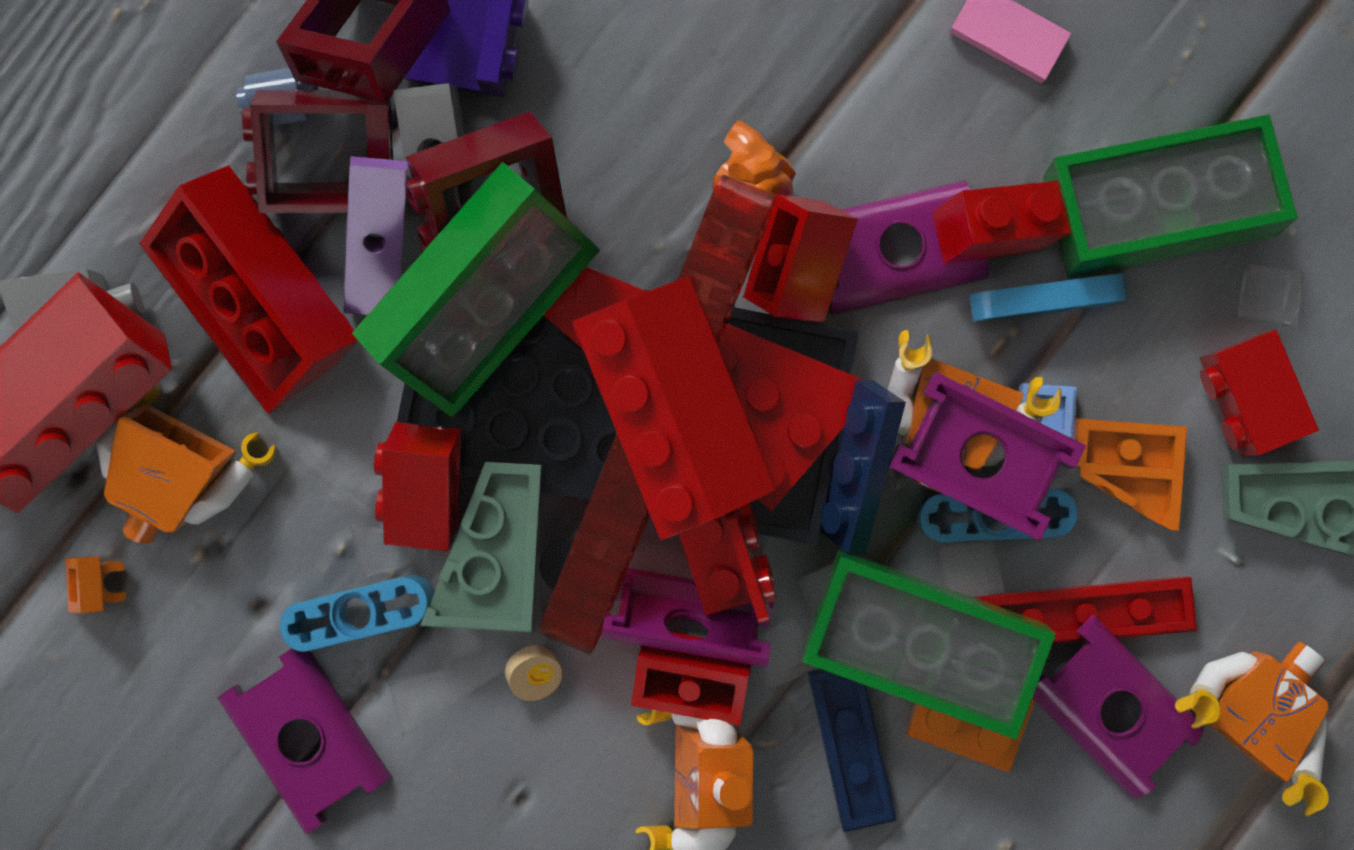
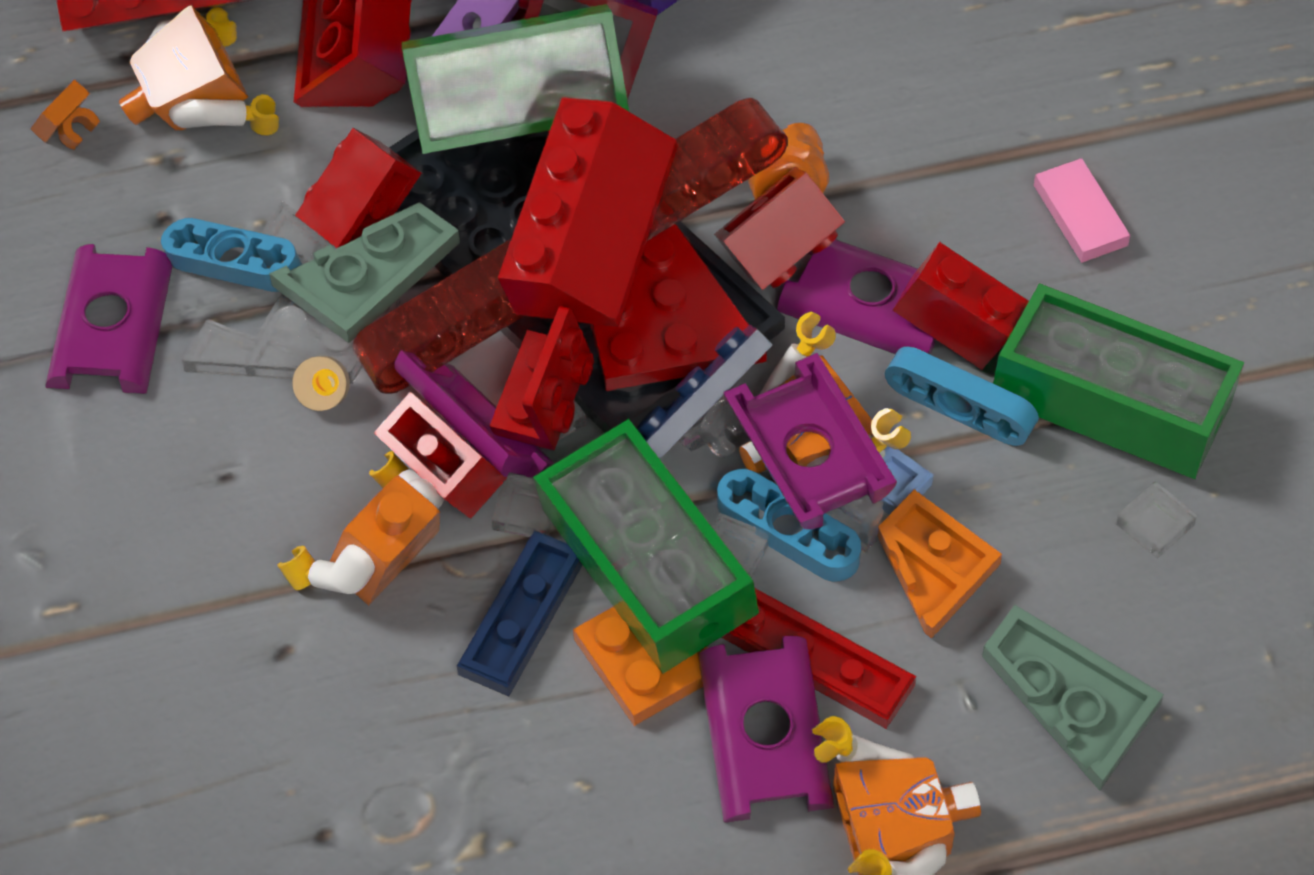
camera: 50 degrees right, 30 degrees down
red brick [1200,329,1319,456] -> none

